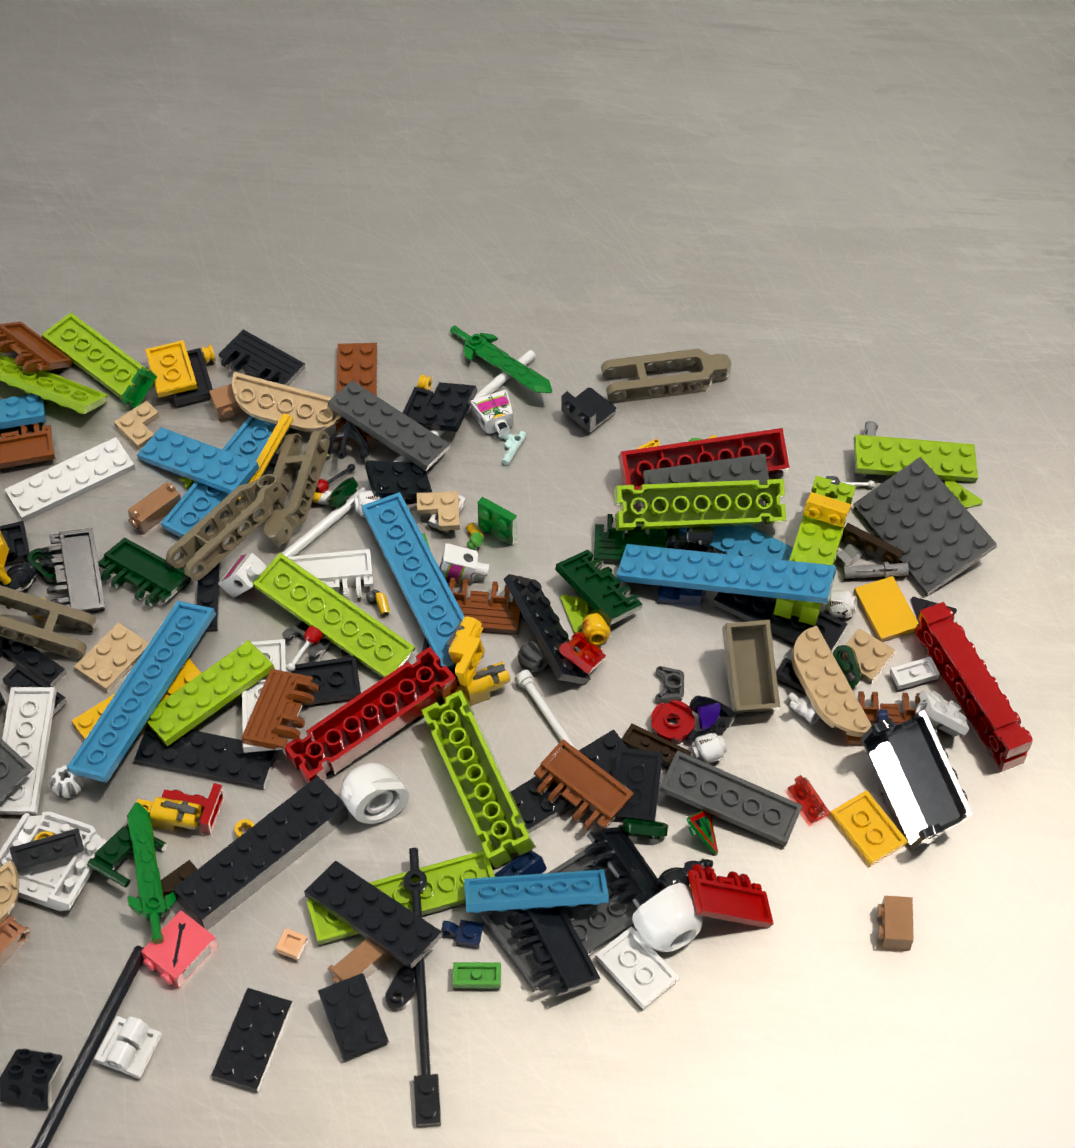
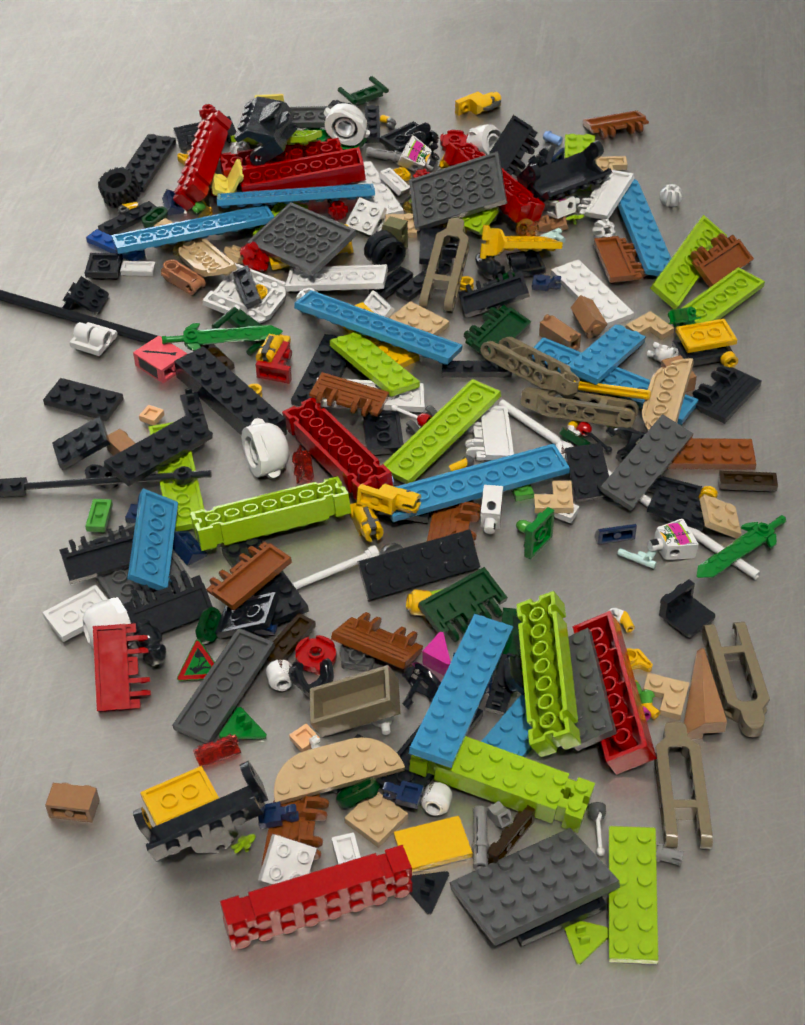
camera: 95 degrees right, 10 degrees down
white torso [218,552,267,598] -> none
red plate [559,632,606,675] -> none
dark purple tile [697,703,721,730] -> none
yellow bracket [803,492,851,527] -> none
none -> black plate [180,388,208,429]
none -> green piece [219,707,267,739]
none -> light nougat plate [289,723,320,752]
none -> clear red hinge [292,445,314,484]
none -> dark orange hinge [331,612,423,669]
none -> white plate [363,290,395,318]
none -> dark blue plate [382,780,424,809]
none -> black helmet [402,661,441,709]
none -> dark pink slope [422,632,451,676]
none -> dark blue plate [532,274,561,291]
none -> medium nougat brick [571,295,608,339]
none -> dark blue slope [594,524,637,544]
none -> yellow arm [609,608,635,633]
none -> tan plate [643,673,689,720]
none -> white piece [647,342,678,362]
none -> dark tan piece [654,722,713,849]
none -> medium nougat wedge [684,648,727,739]
none -> tan plate [700,494,742,539]
none -> dark brown plate [719,471,778,491]

